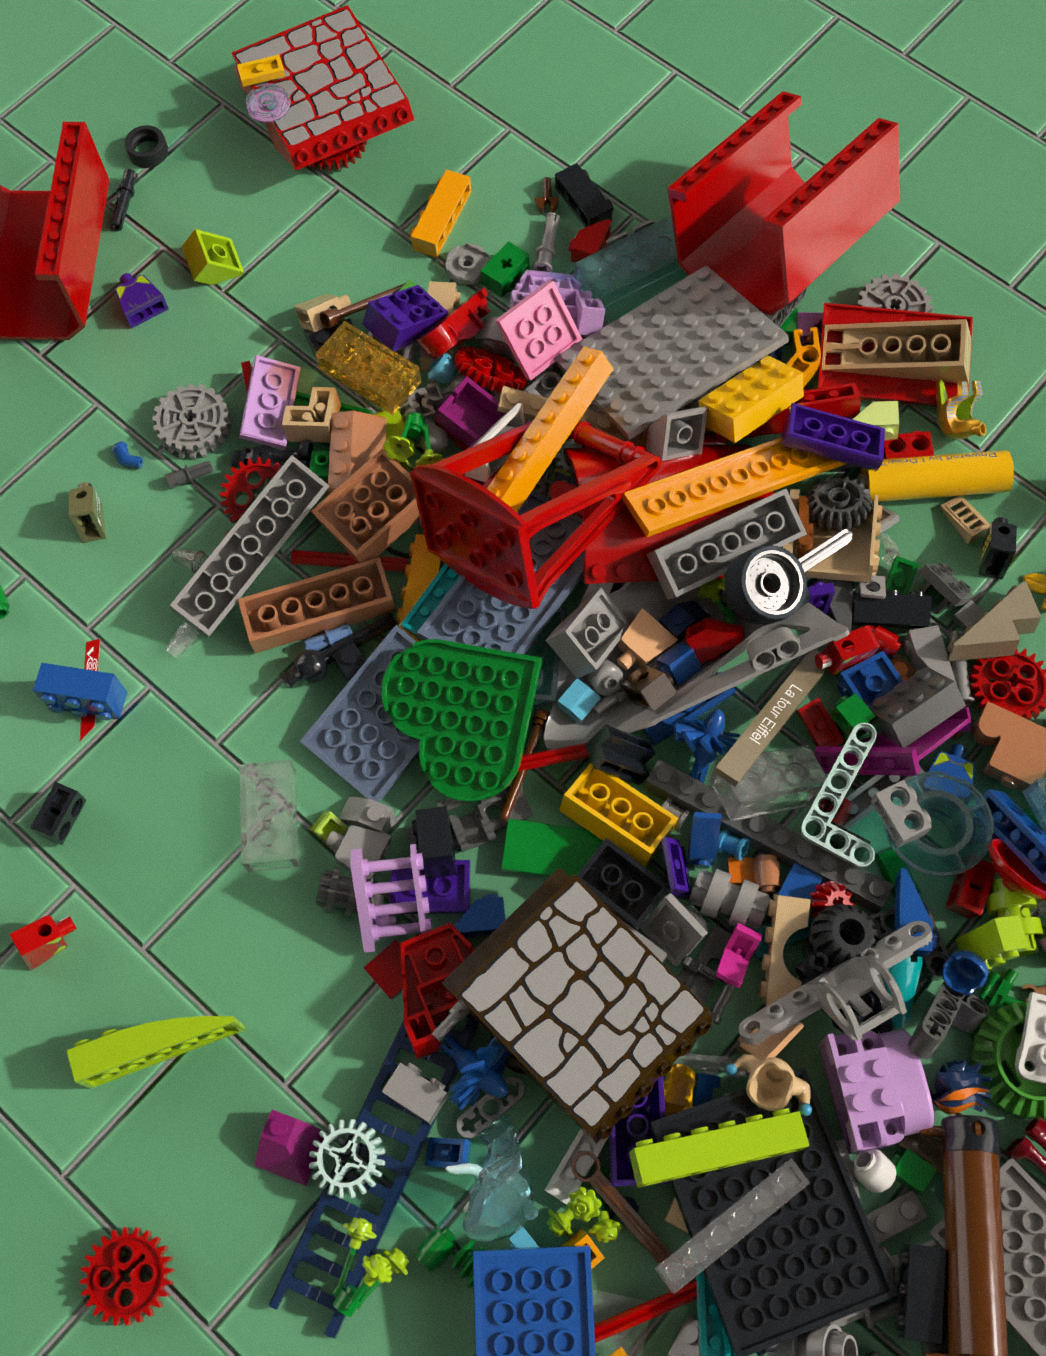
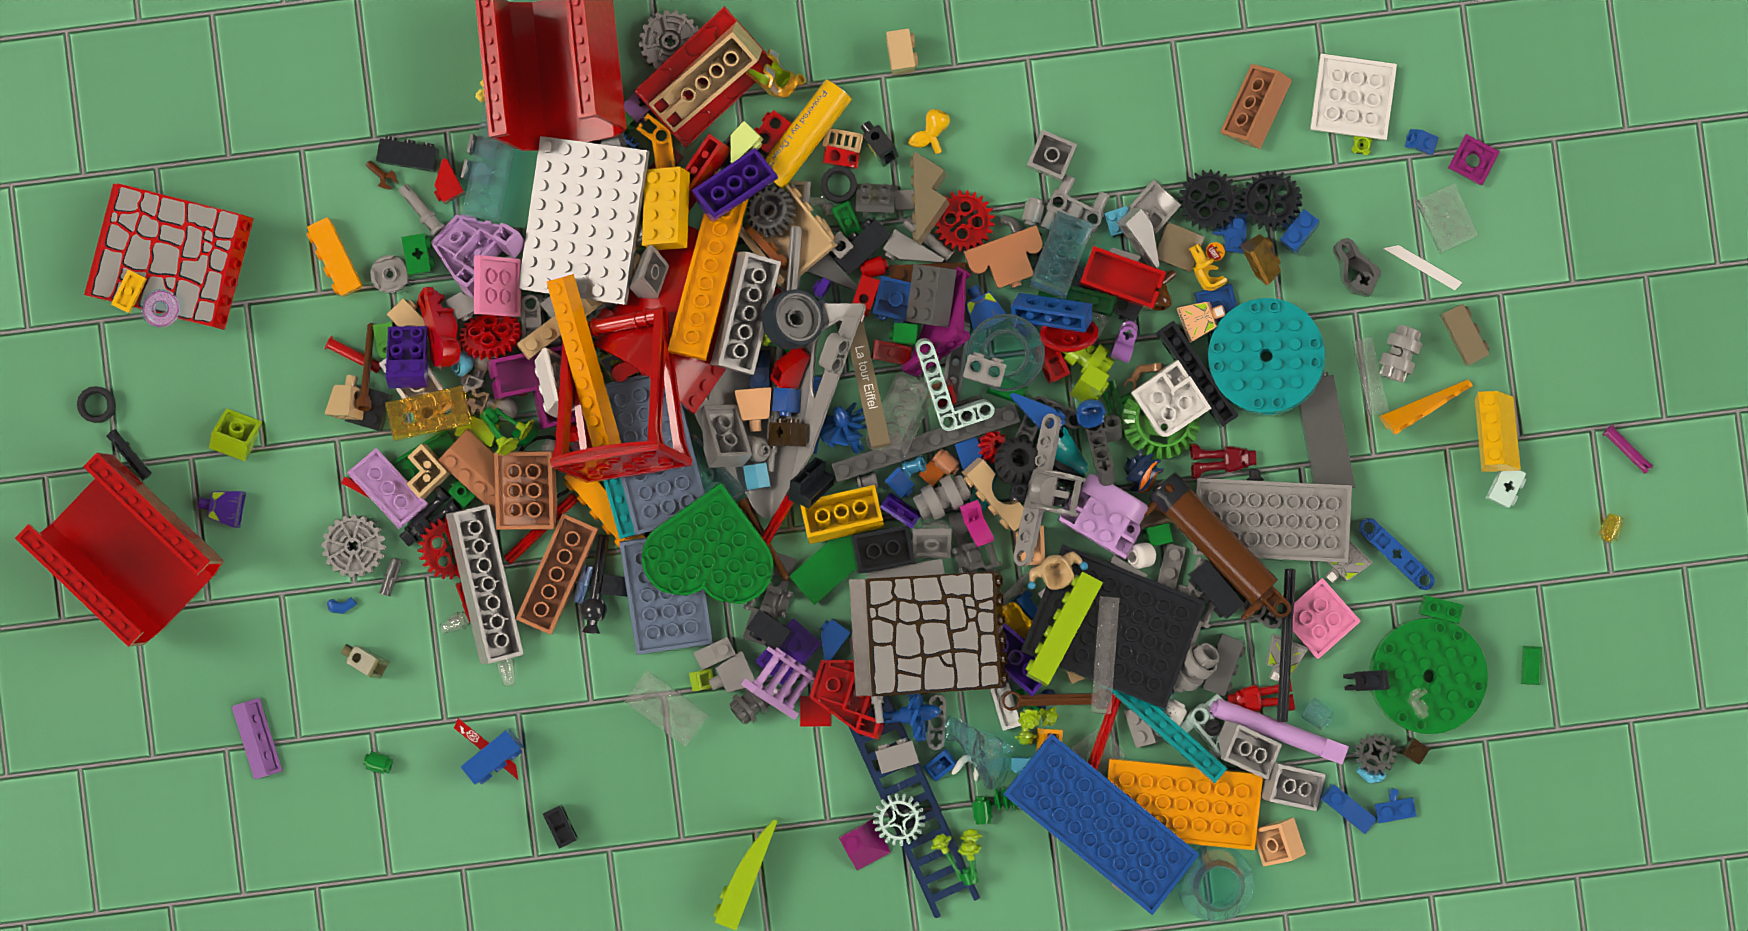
camera: 55 degrees left, 20 degrees up
red torso [9,915,77,971] -> none
none -> red pin [325,336,381,374]
none -> black tyre [821,166,857,203]
none -> red leg [822,145,860,169]

